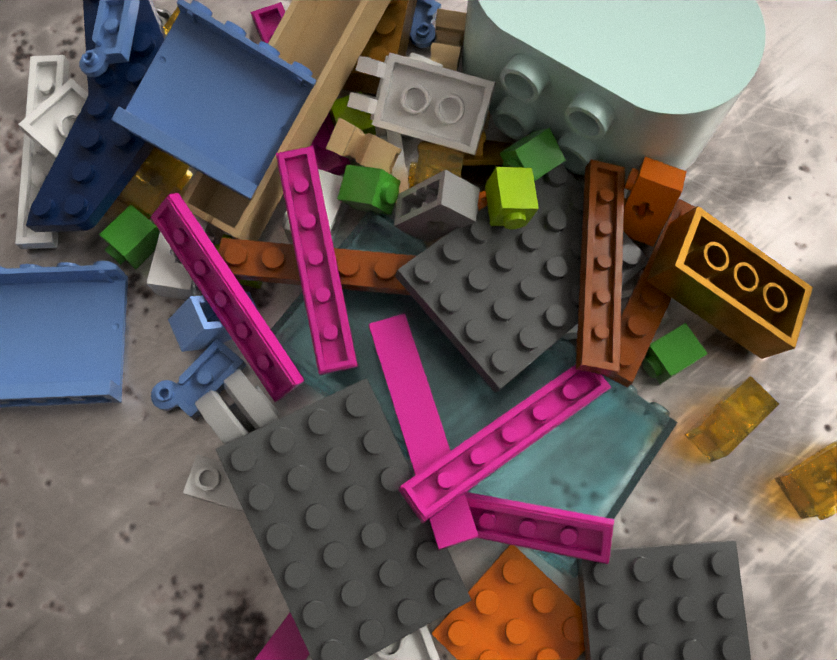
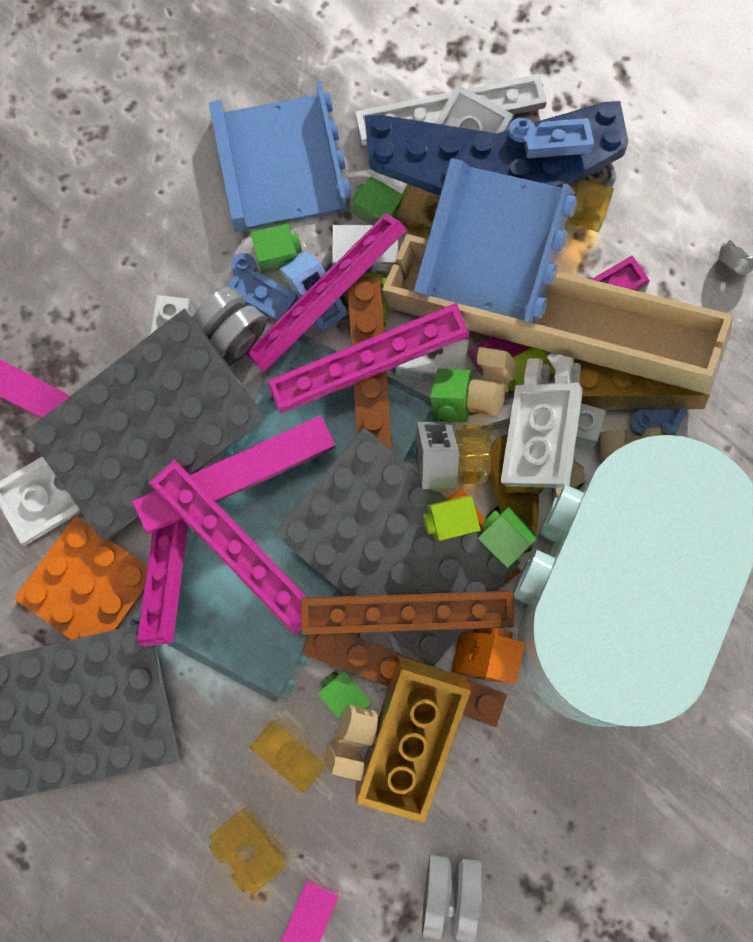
camera: 85 degrees right, 5 degrees up
none -> bright green brick [251,223,302,274]
none -> tan leg [323,705,378,781]

